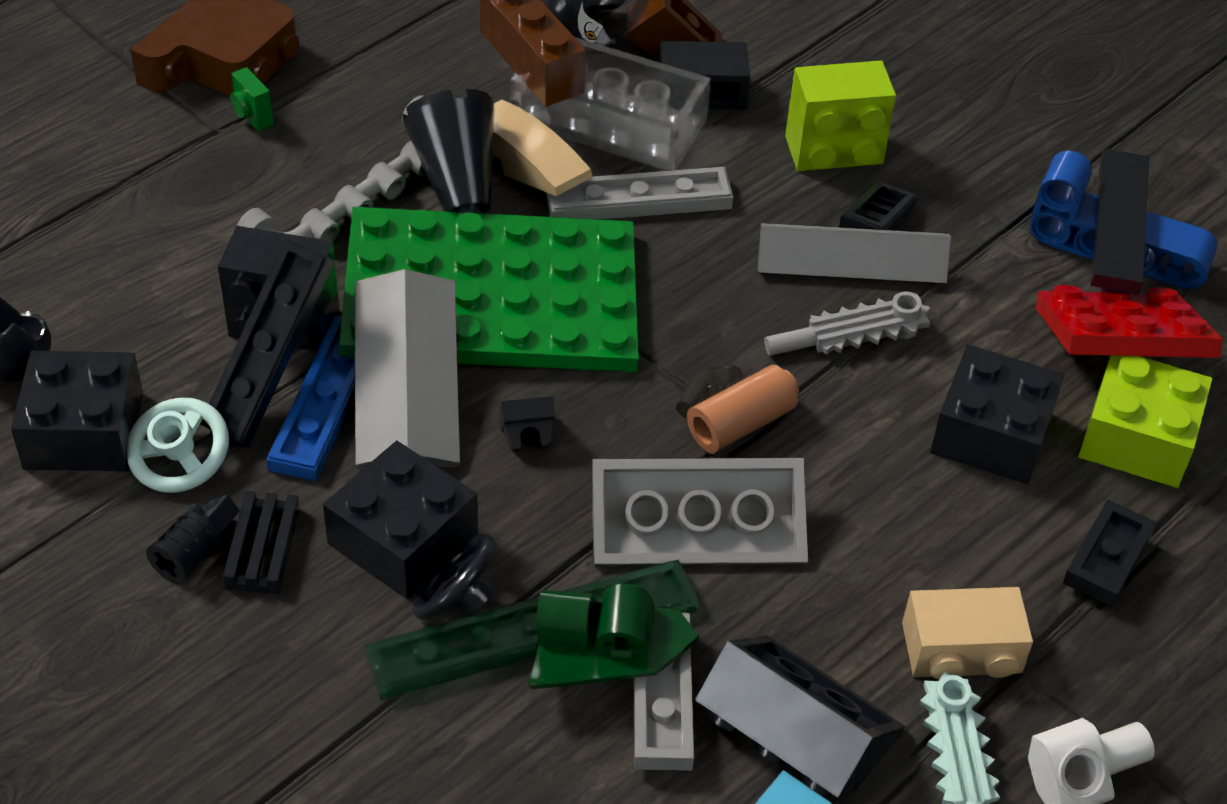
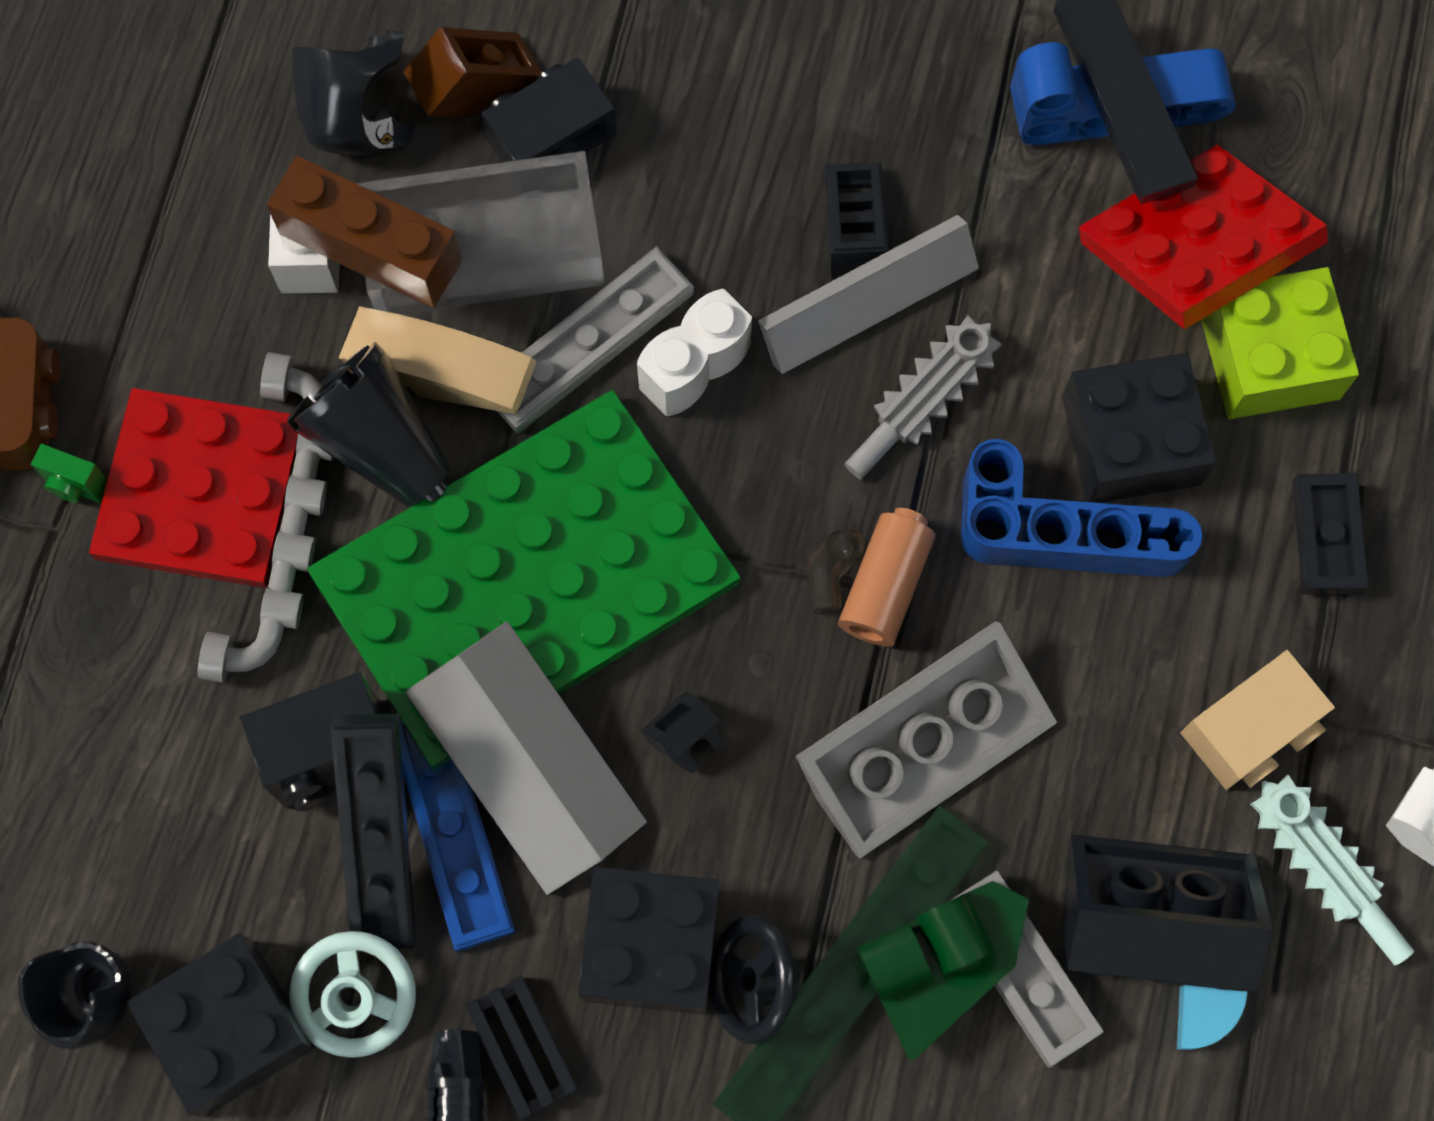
camera: 30 degrees left, 25 degrees up
lime brick [785,60,896,171] -> none
none -> red plate [89,388,298,588]
none -> white brick [268,215,339,294]
none -> white brick [637,289,752,417]
none -> blue beam [961,439,1203,577]

